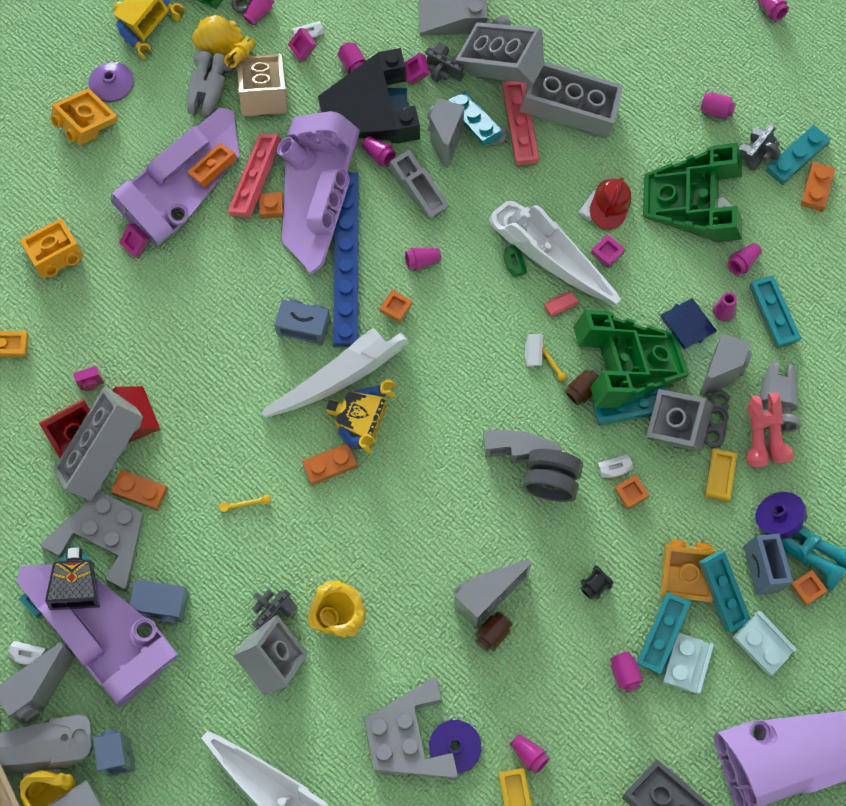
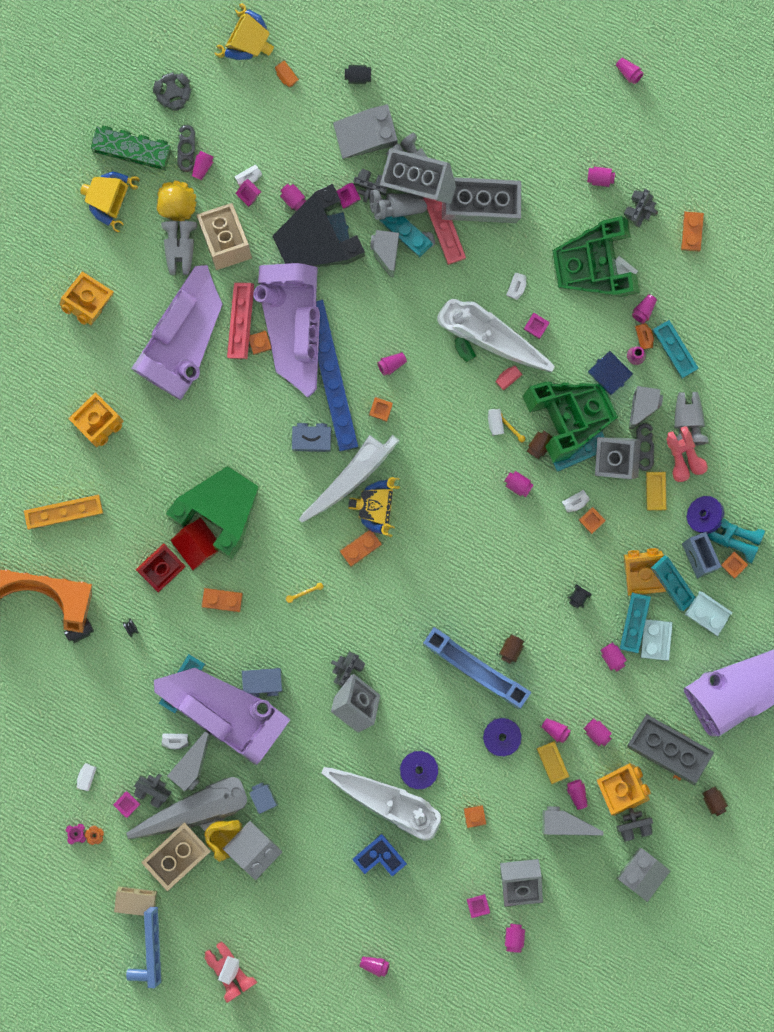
camera: 15 degrees left, 15 degrees up
light grey wing [40,491,144,591] -> none
torso [45,548,100,610] -> none
light grey slope [53,386,143,501] -> none
dark pink plate [73,366,104,390] -> none
medium lavender dish [88,62,134,102] -> none
dark pink plate [119,223,150,257] -> none
orange plate [187,143,238,188] -> none
yellow pin [224,36,256,68] -> none
yellow hair [307,581,366,638] -> none
dark pink cone [362,136,396,167] -> none
light grey wing [364,677,458,780] -> none
light grey slope [388,150,449,219] -> none
light grey slope [454,559,532,628] -> none
light grey slope [483,430,562,464] -> none
dark grey wheel [522,449,583,502] -> none
red piece [590,177,631,230] -> none
teal plate [765,125,831,186] -> none
none -> black bush [123,618,139,637]
none -> green wedge [166,466,259,560]
none -> light grey piece [369,190,427,220]
none -> dark purple plate [400,751,438,789]
none -> medium blue arch [423,627,531,709]
none -> dark pink brick [504,471,534,497]
none -> dark pink brick [583,718,612,747]
none -> orange piece [635,323,654,350]

